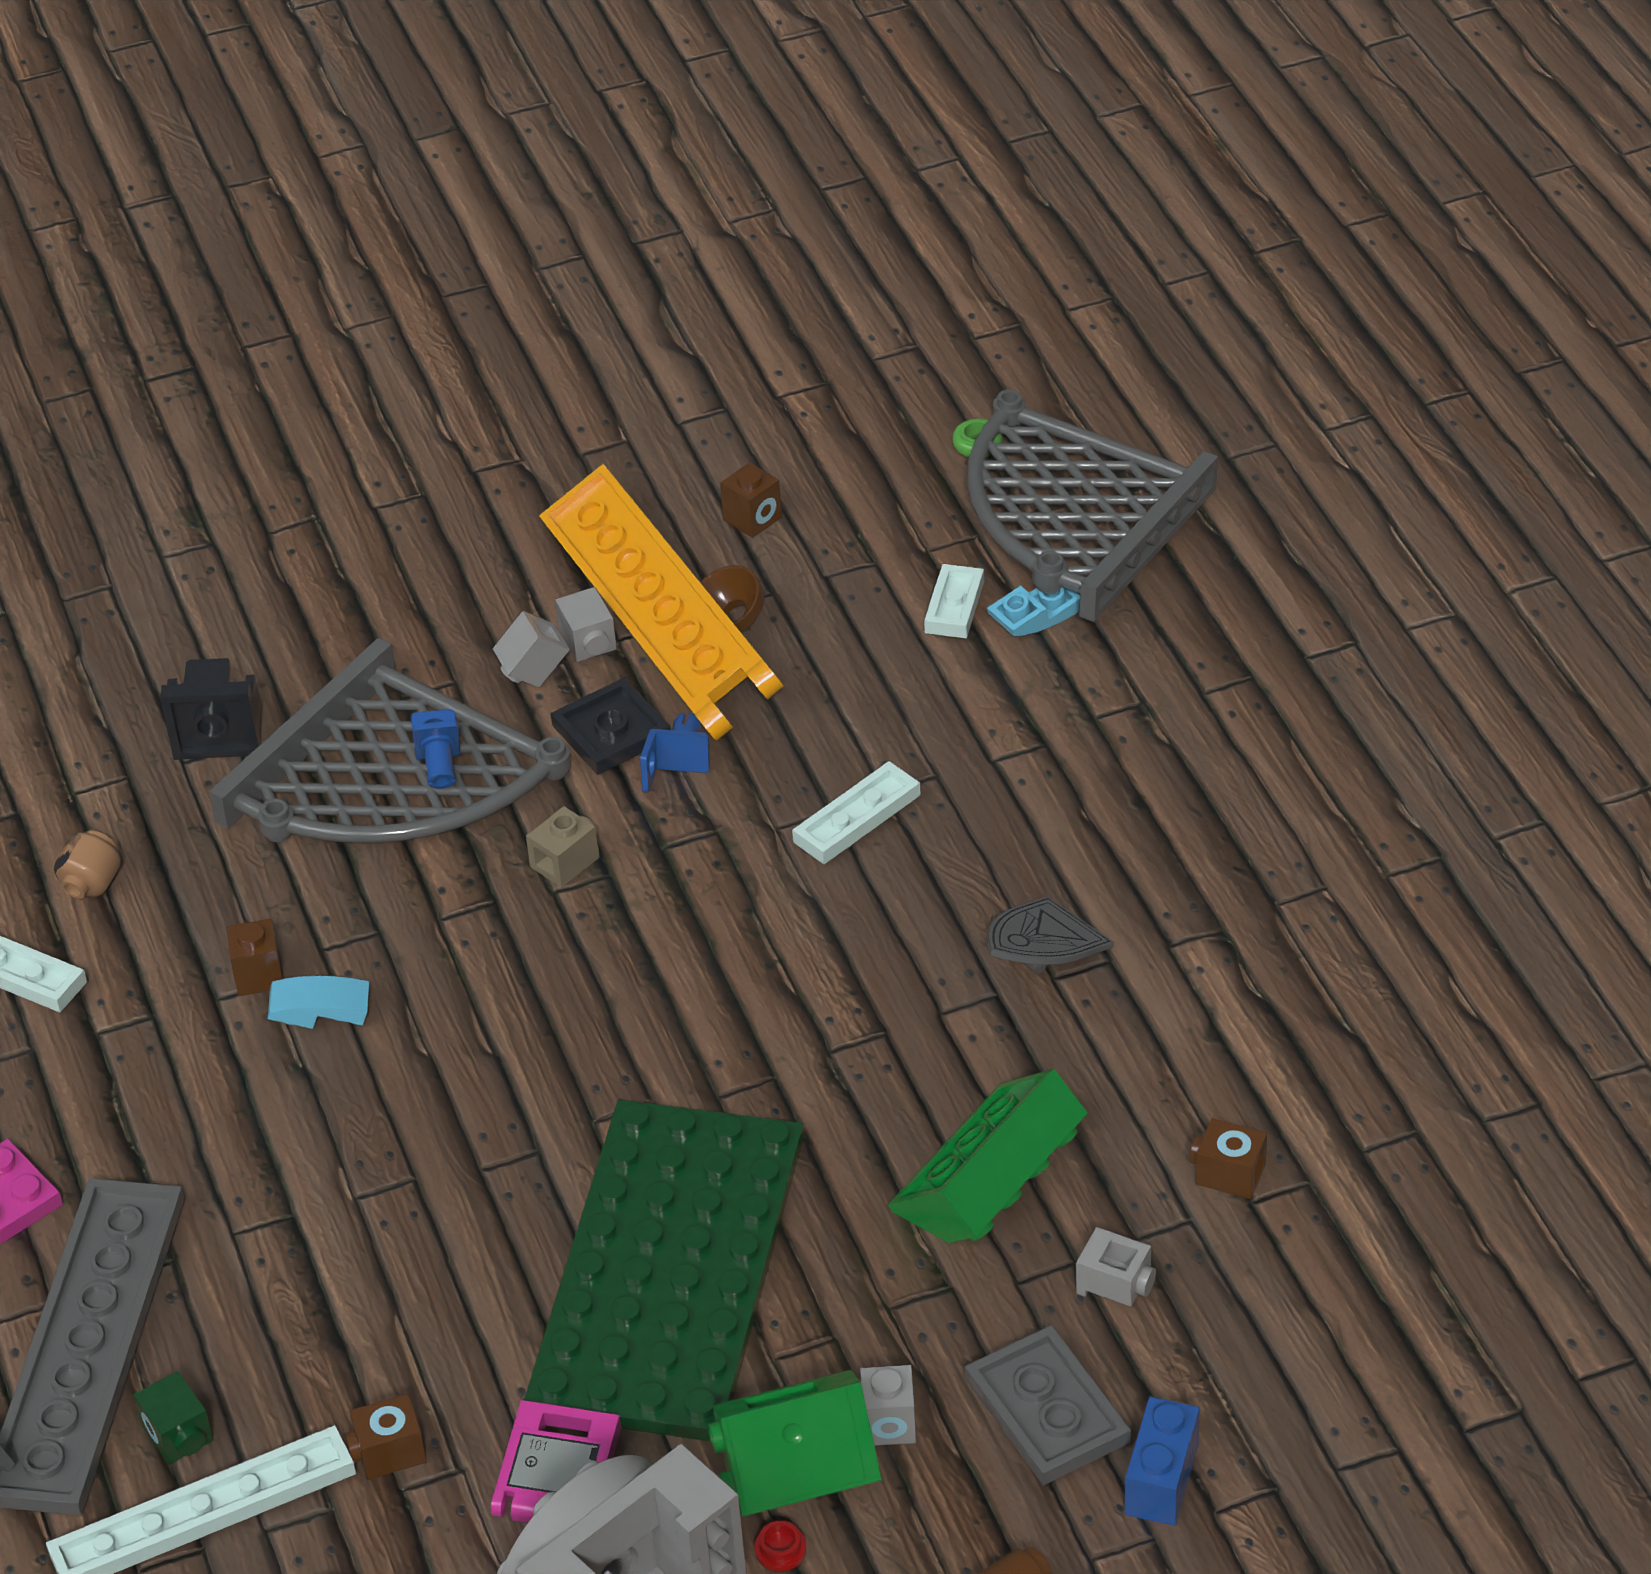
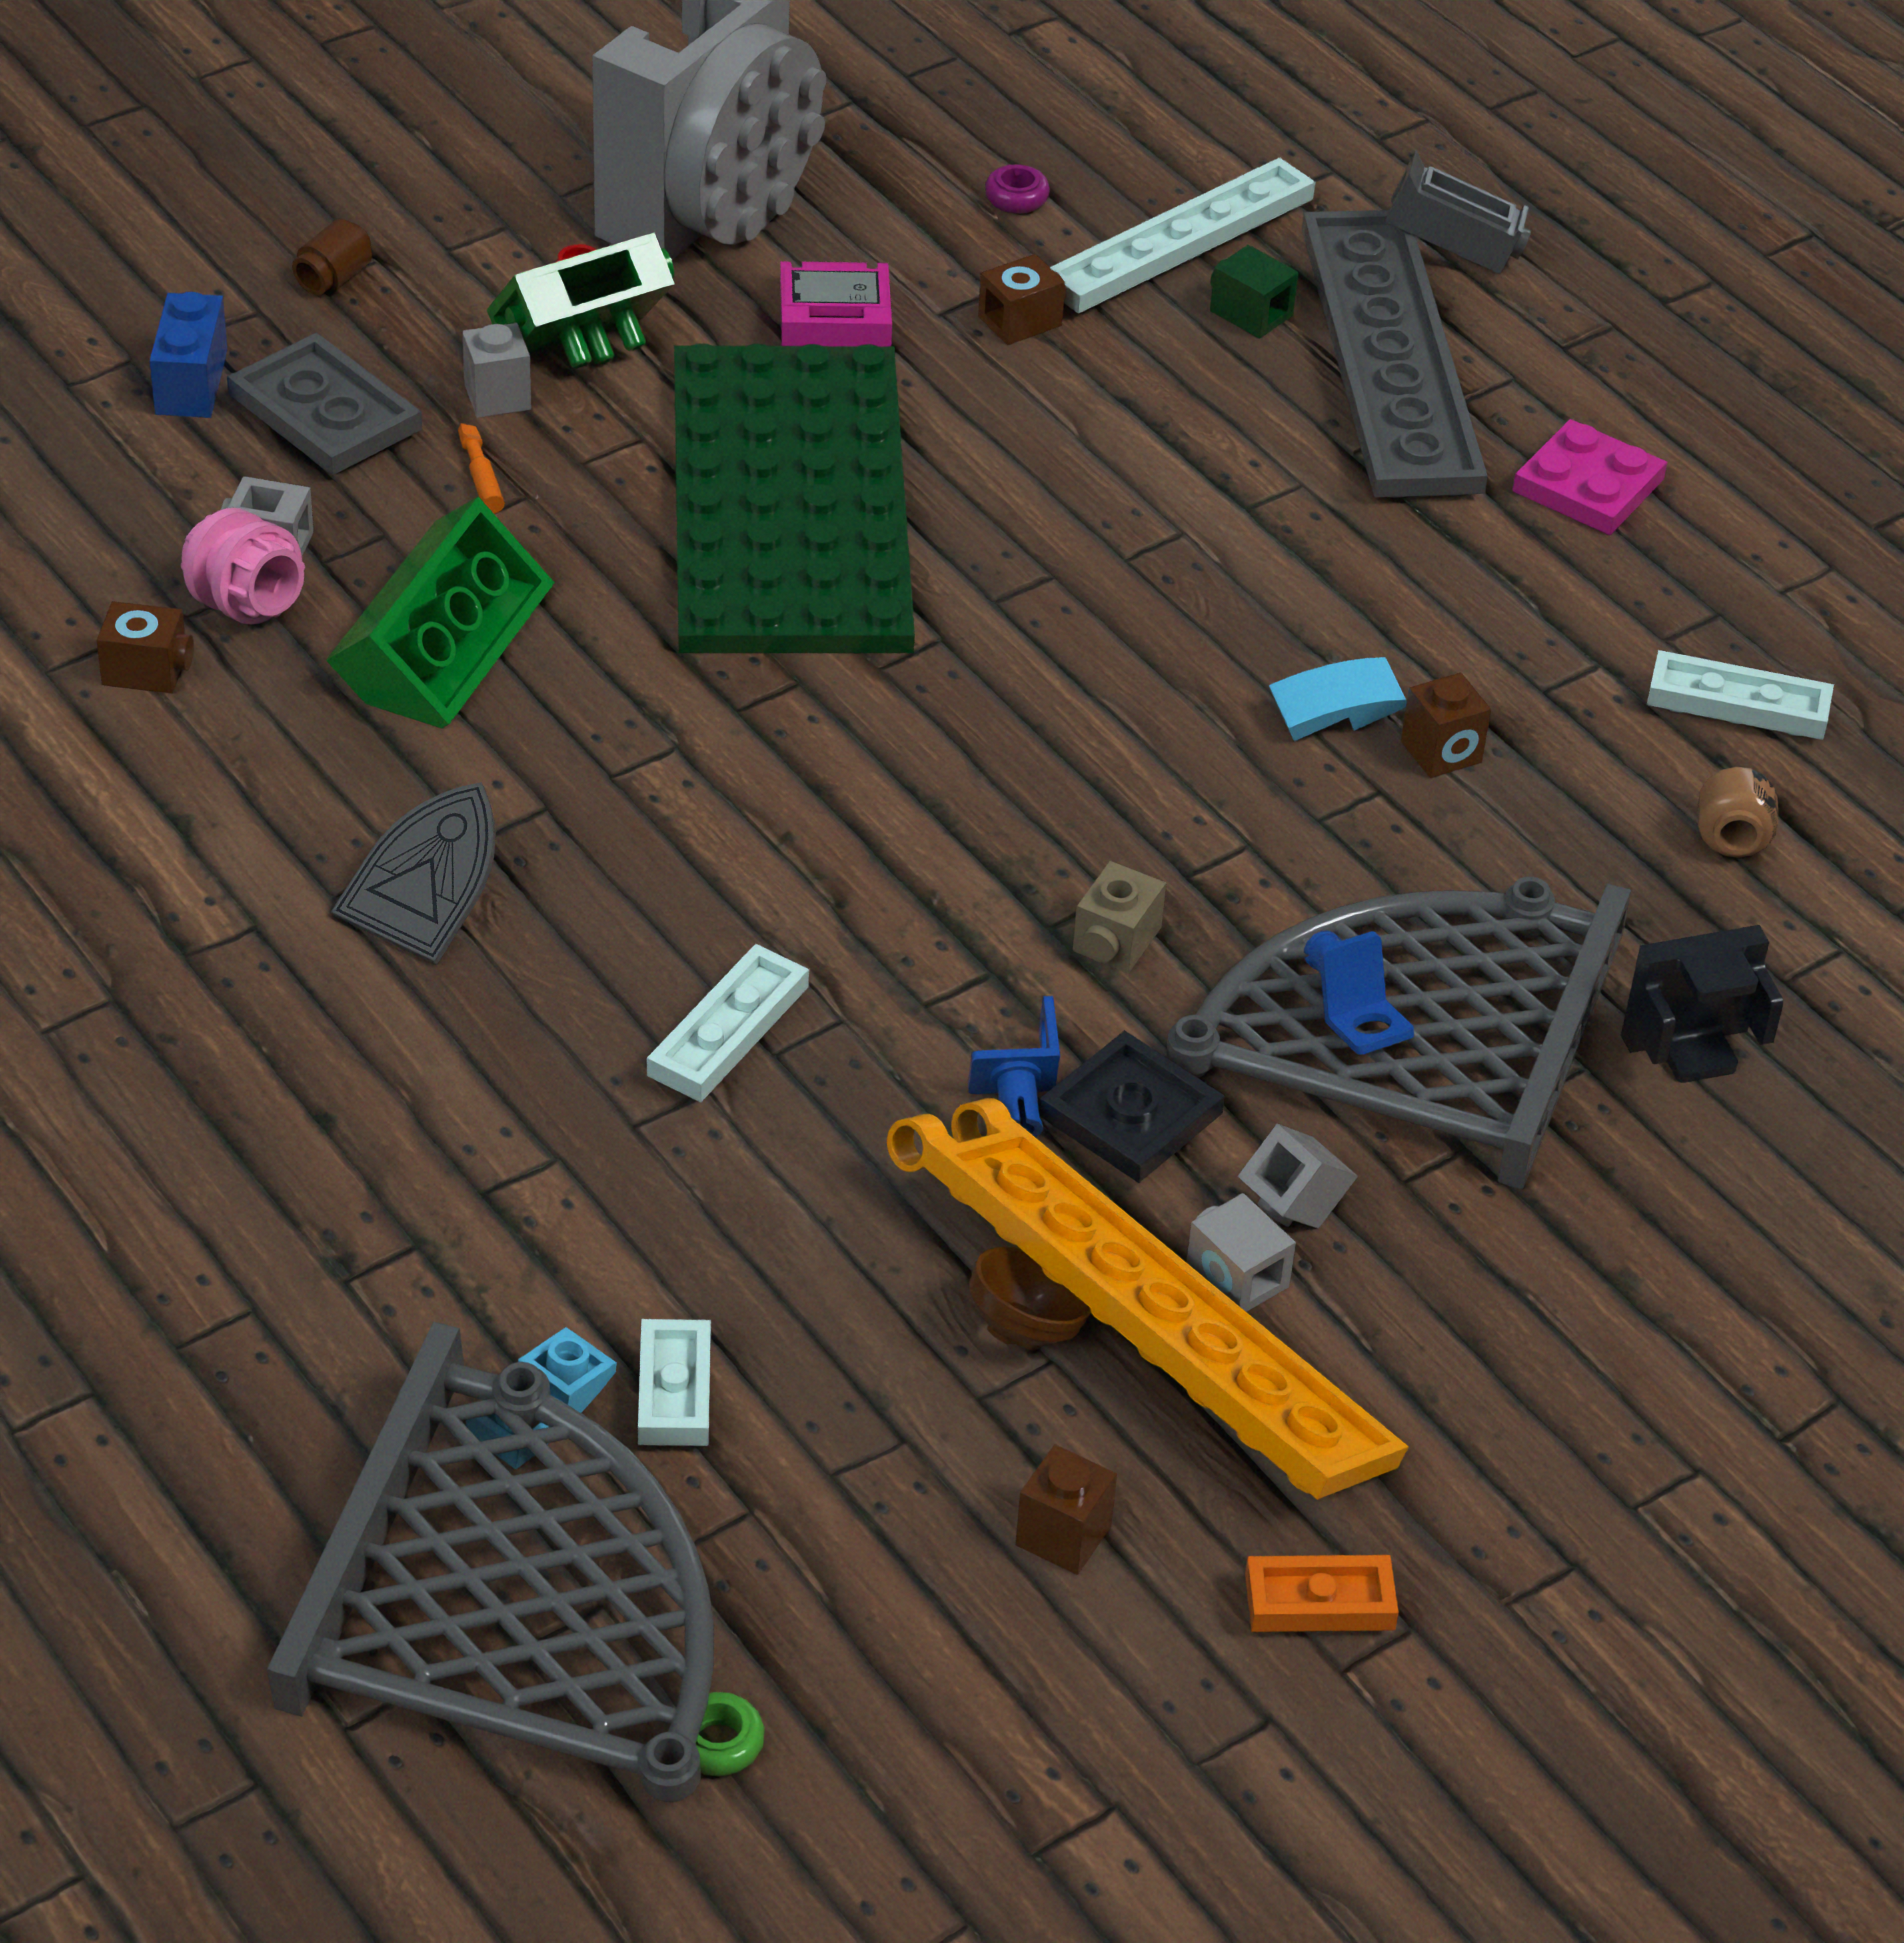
camera: 160 degrees right, 0 degrees up
none -> bright pink piece [181,508,305,625]
none -> orange piece [458,423,505,514]
none -> orange plate [1245,1555,1399,1632]

